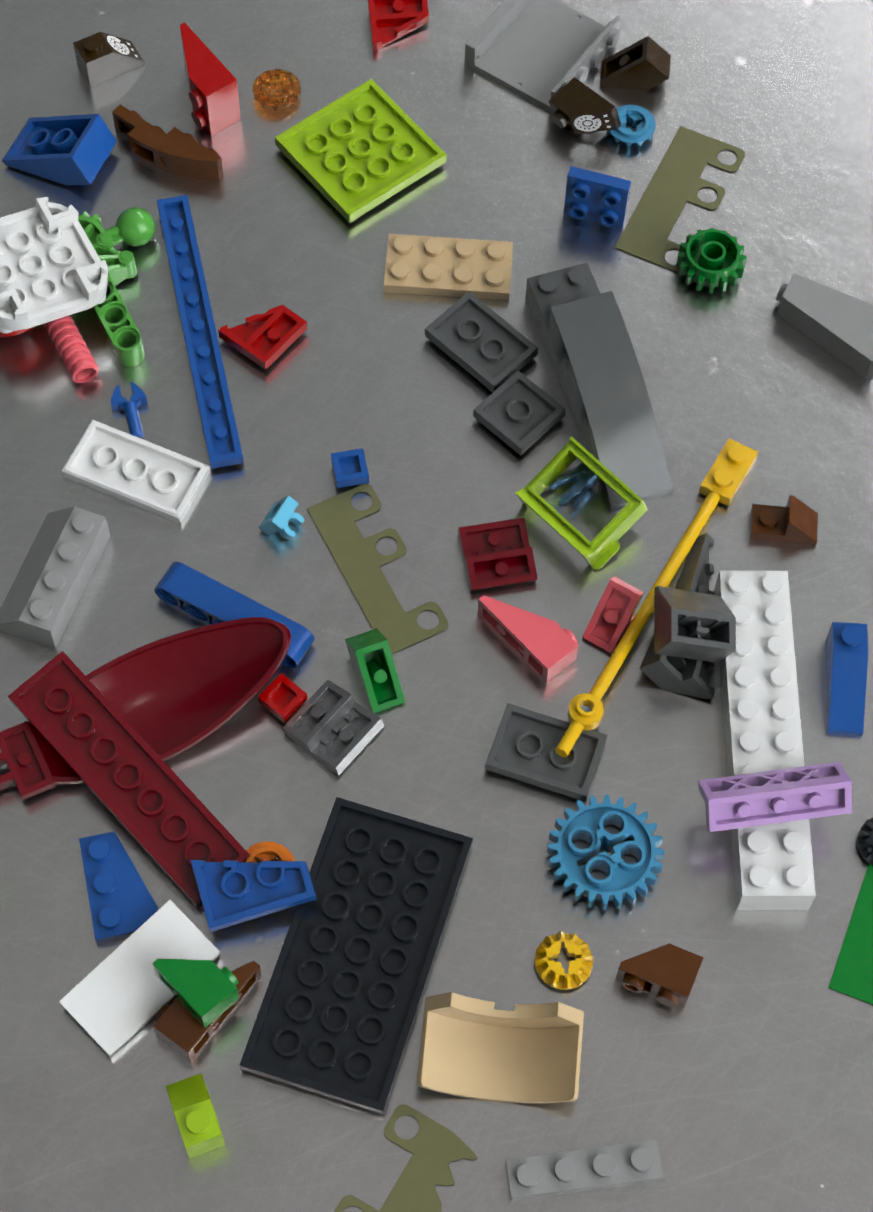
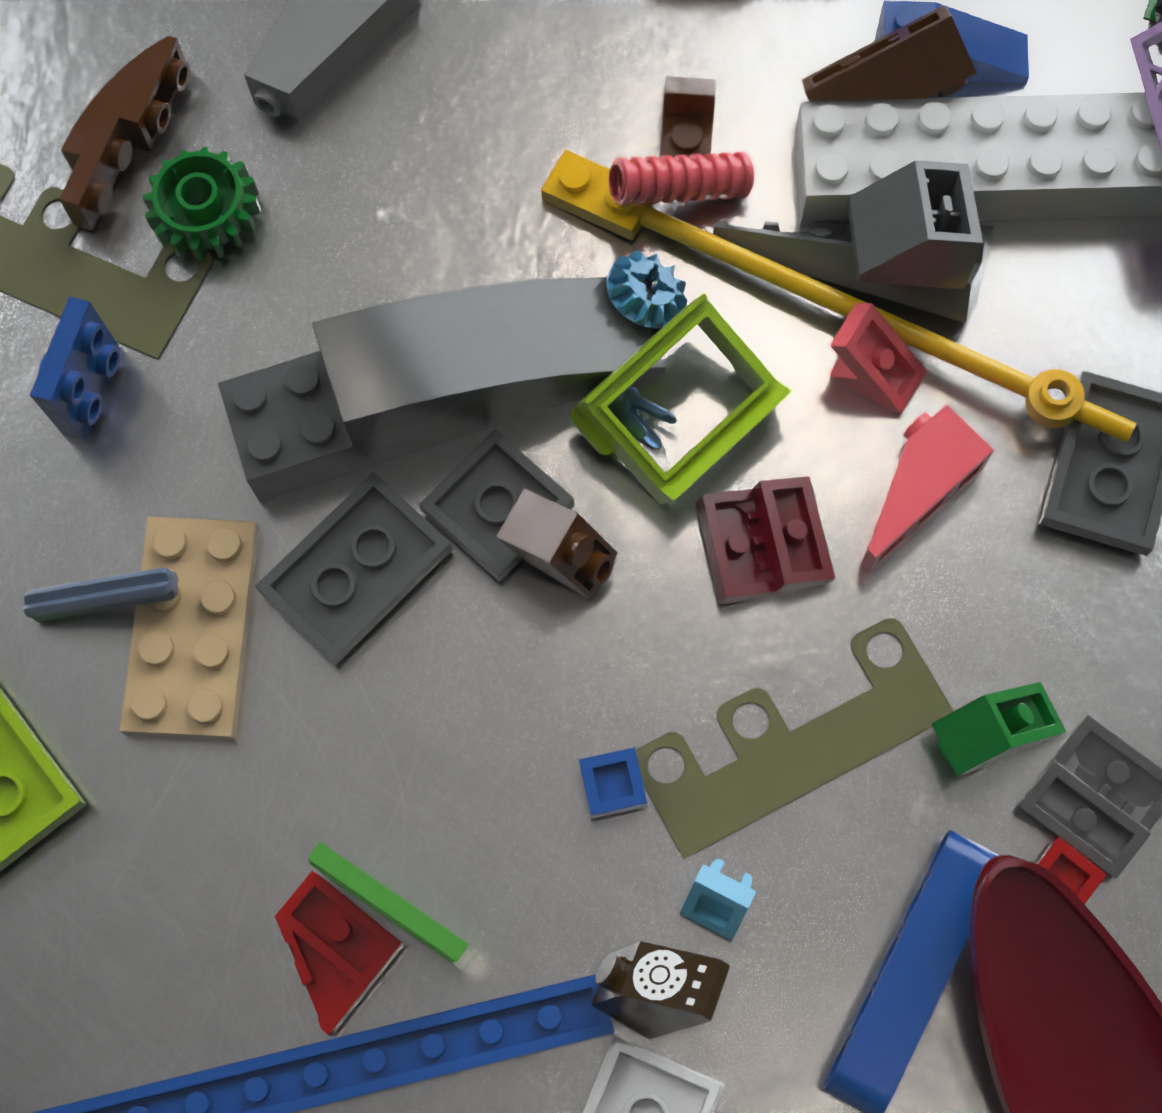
camera: 85 degrees left, 10 degrees up
none -> sand blue axle [23,567,179,622]
none -> reddish brown slope [59,36,190,231]
none -> bright green tile [307,841,479,971]
none -> reddish brown slope [496,488,618,600]
none -> dark brown slope [591,941,730,1039]
none -> dark azure gear [606,250,688,328]
none -> coral piece [608,152,754,206]
none -> reddish brown slope [801,5,977,101]

